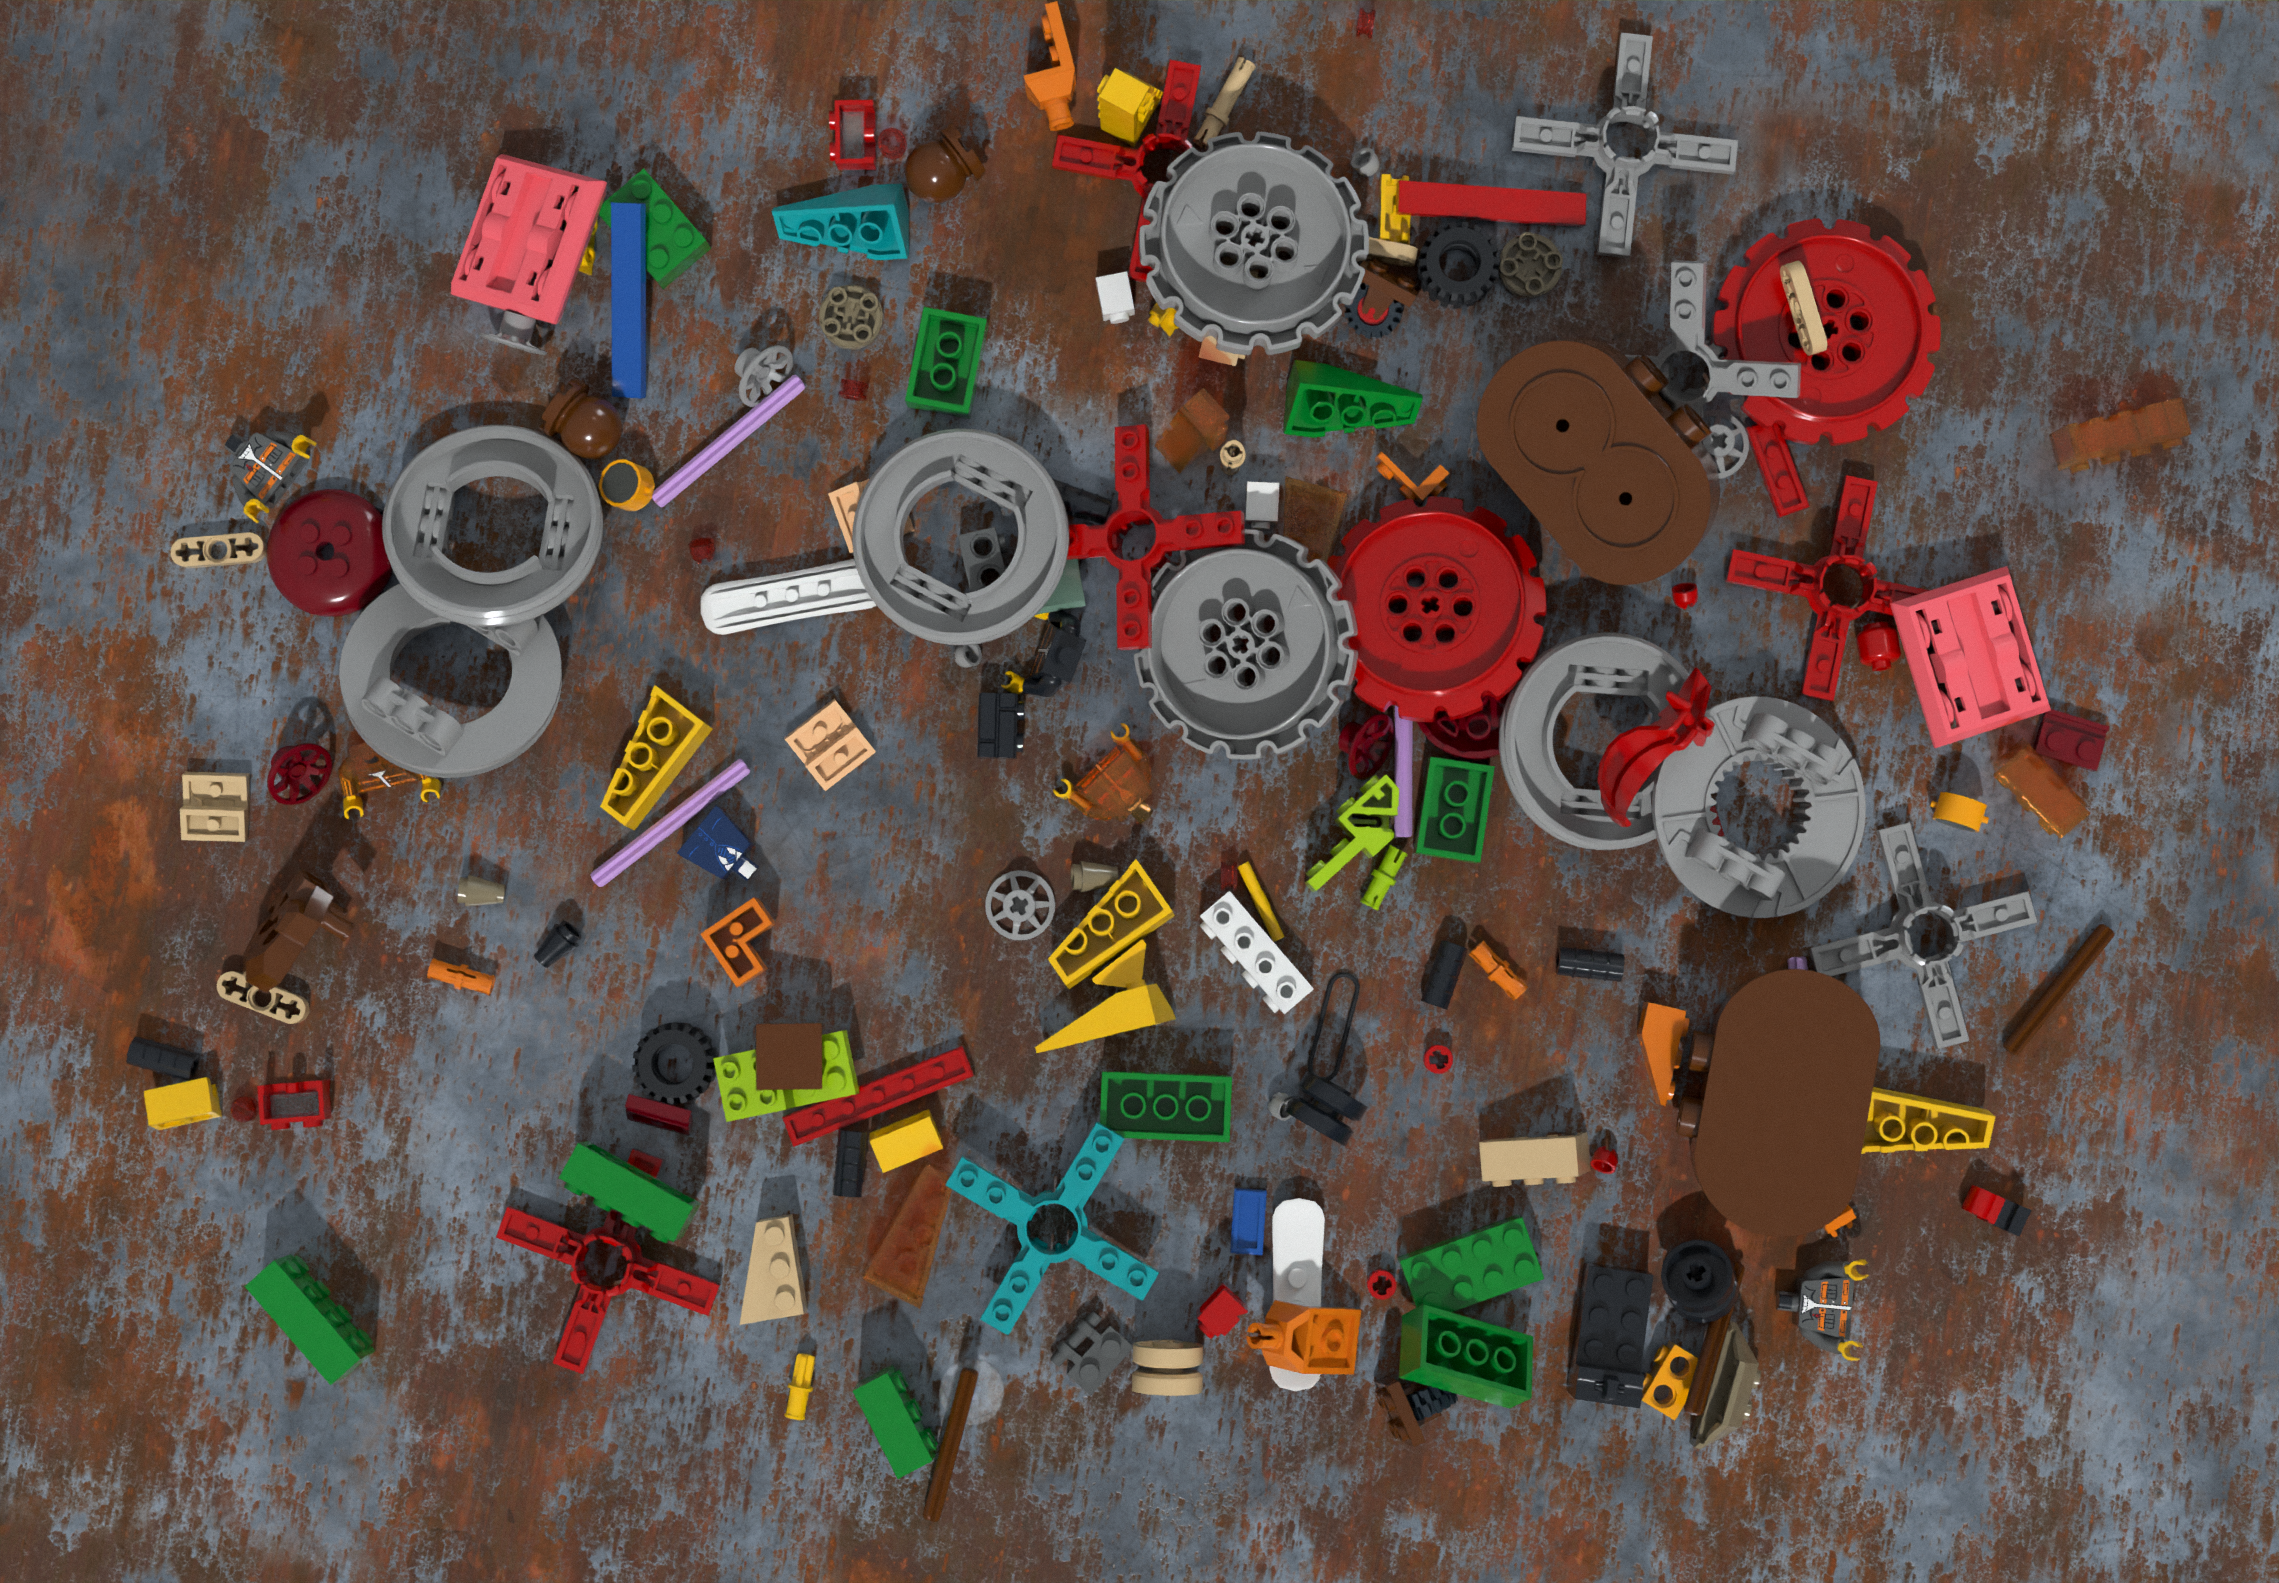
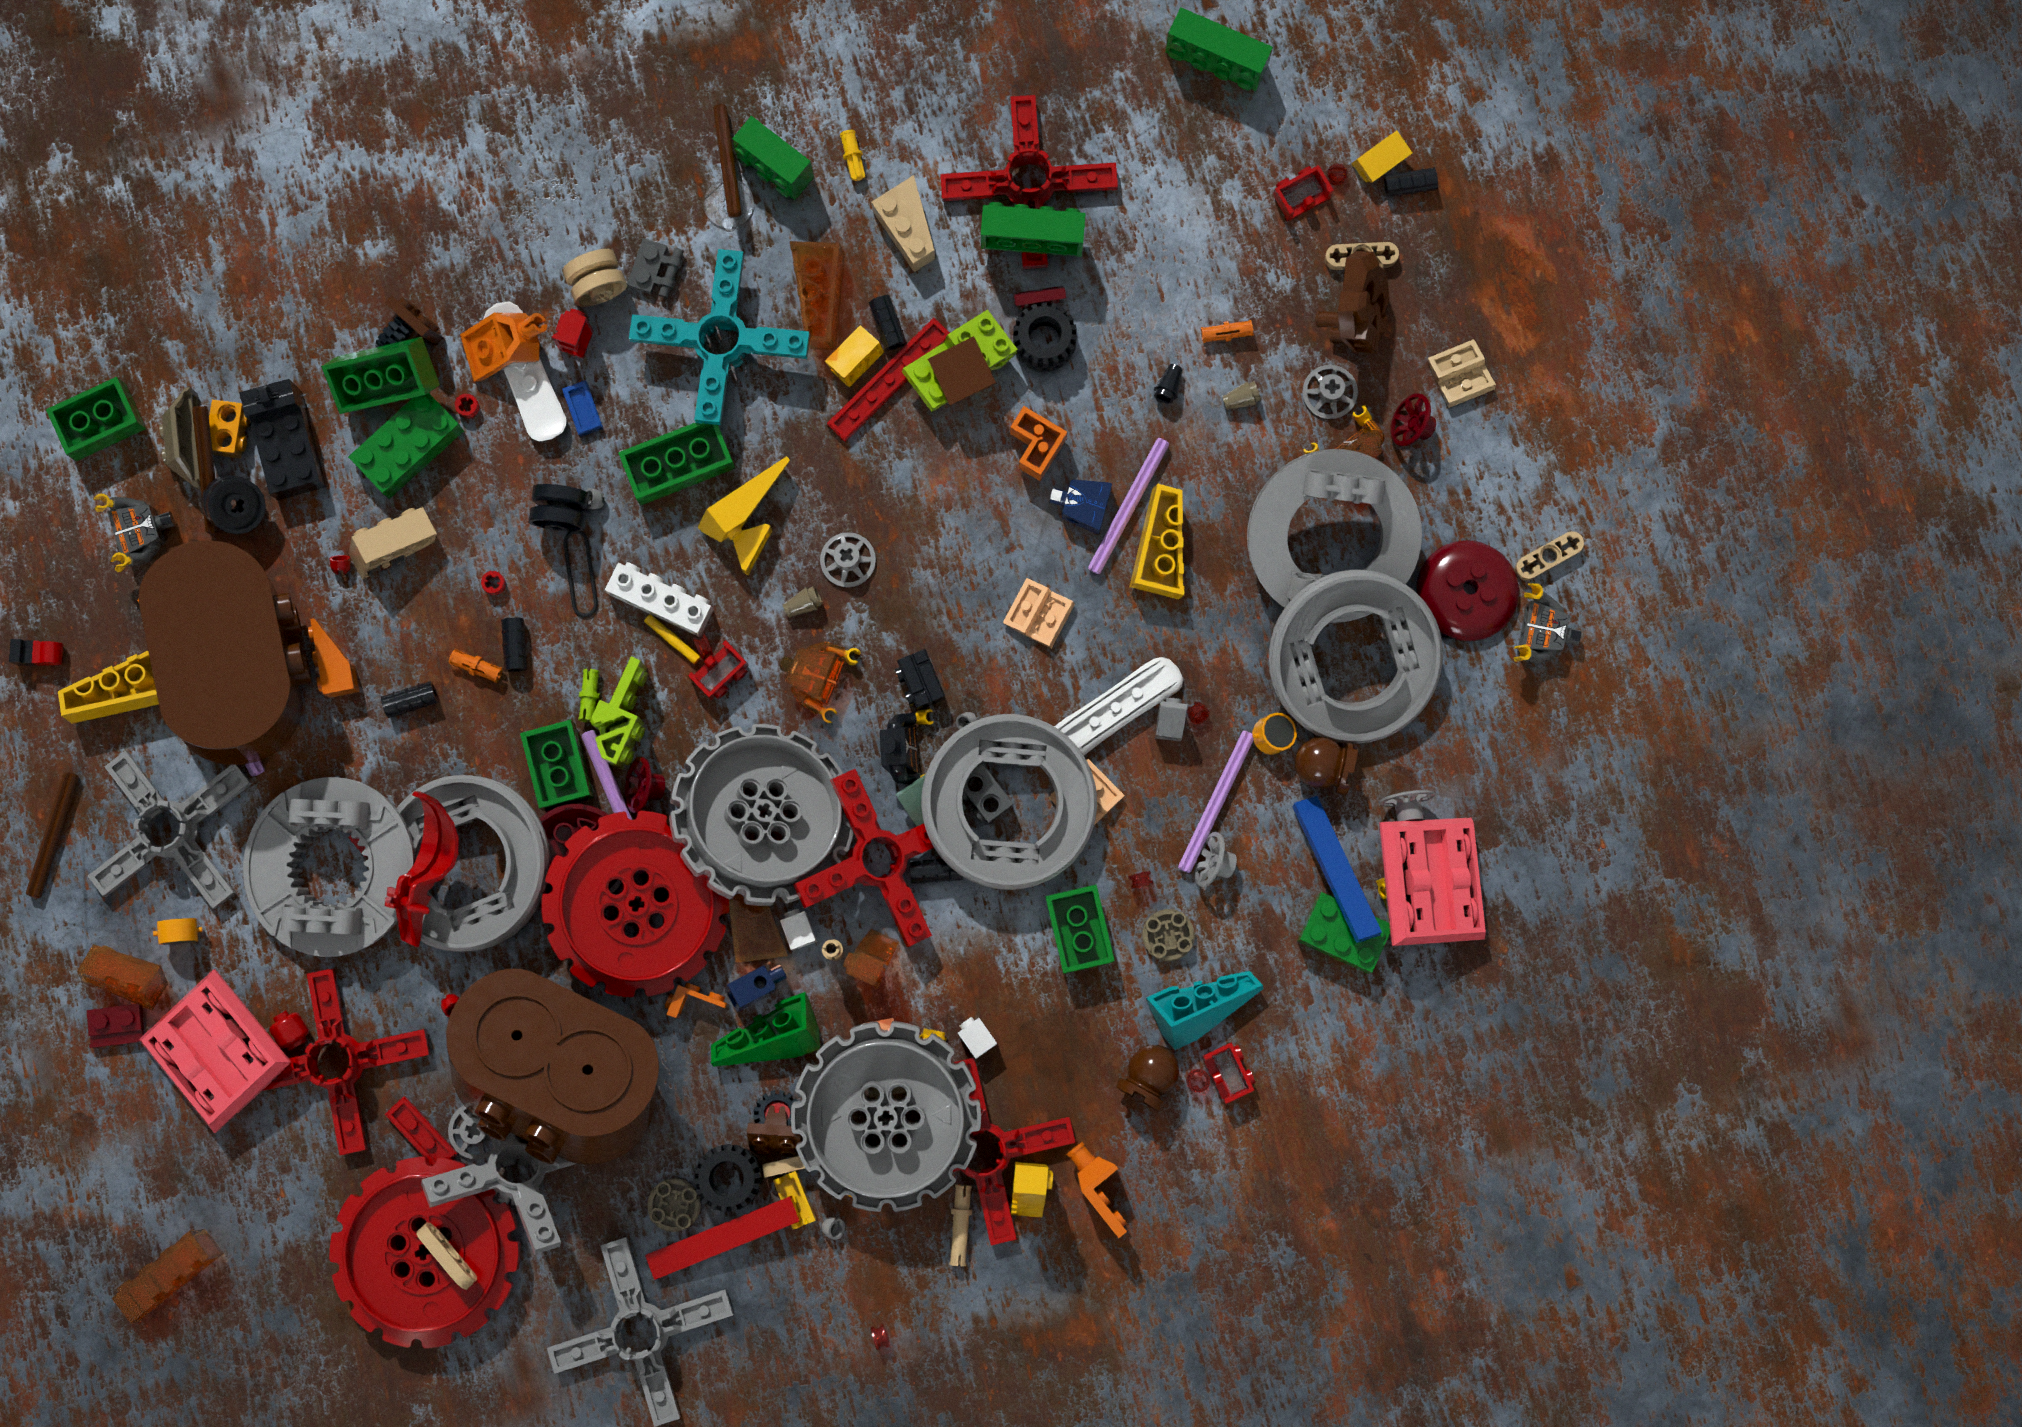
camera: 155 degrees right, 5 degrees down
yellow wedge [1048,859,1175,989] -> none
none -> green brick [46,377,146,461]
none -> red window [688,640,749,700]
none -> dark blue torso [725,964,787,1013]
none -> light grey slope [1155,698,1187,742]
none -> light grey wheel [1302,365,1358,419]

